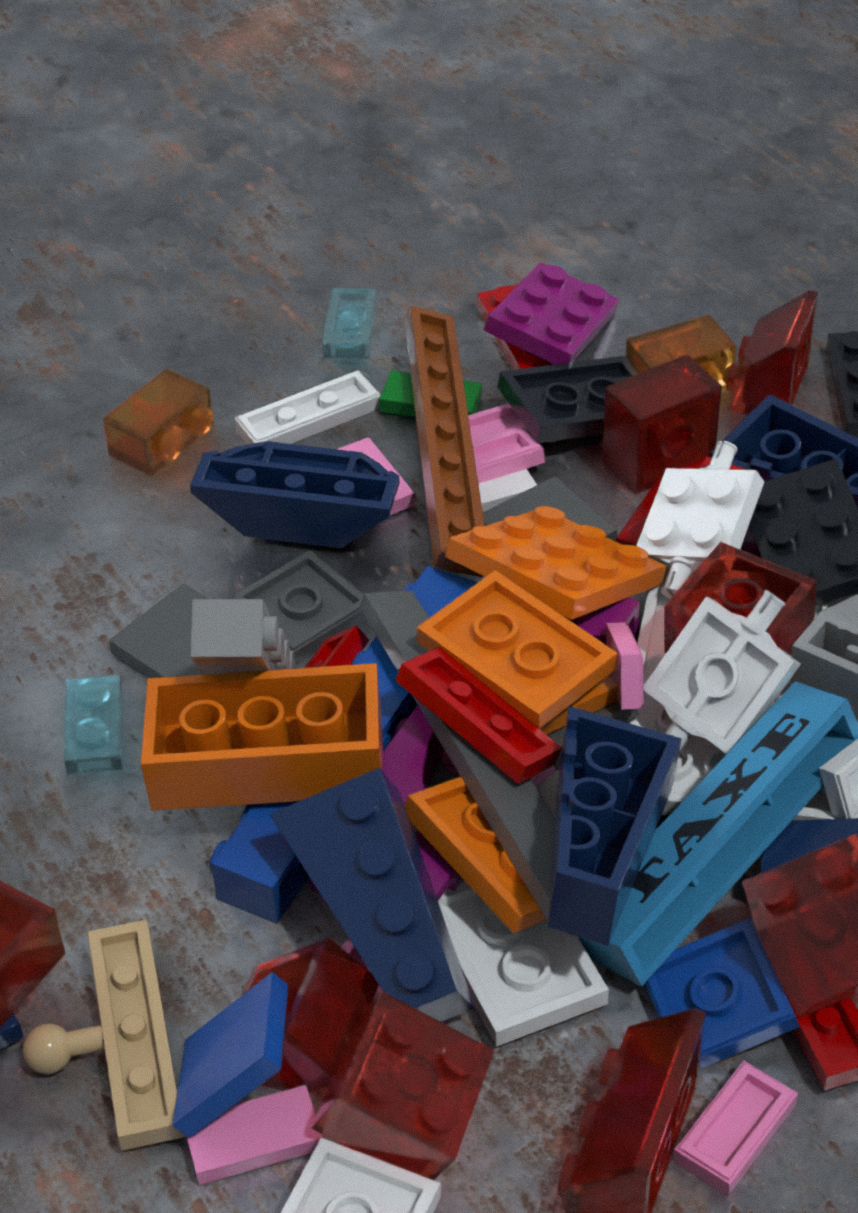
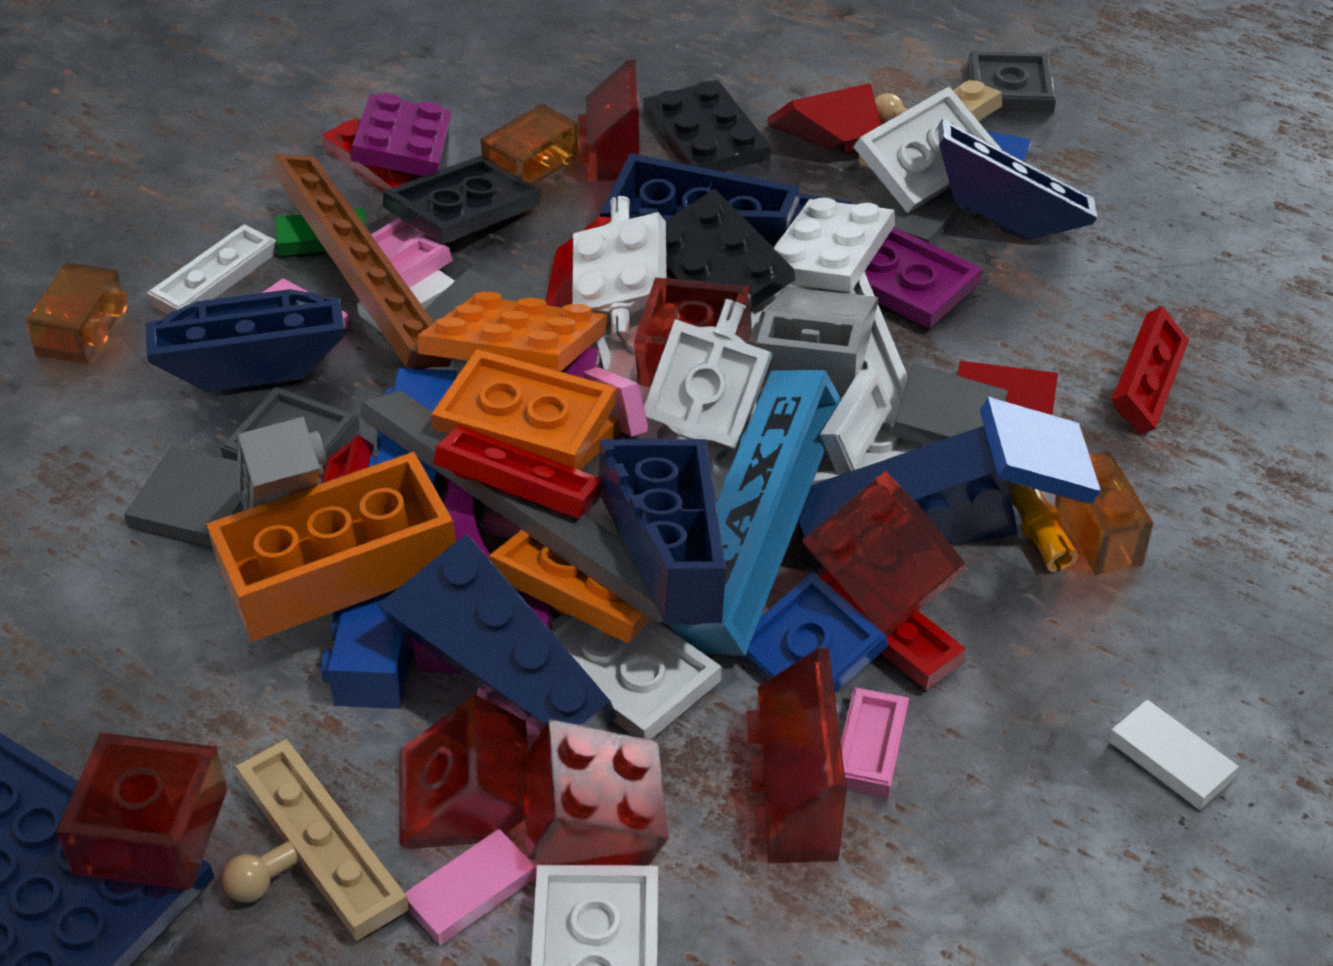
camera: 25 degrees left, 0 degrees up
clear light blue plate [64,675,123,775] -> none
blue tile [172,972,288,1138] -> none
clear light blue plate [322,288,377,360] -> none
clear red brick [602,354,722,495] -> none

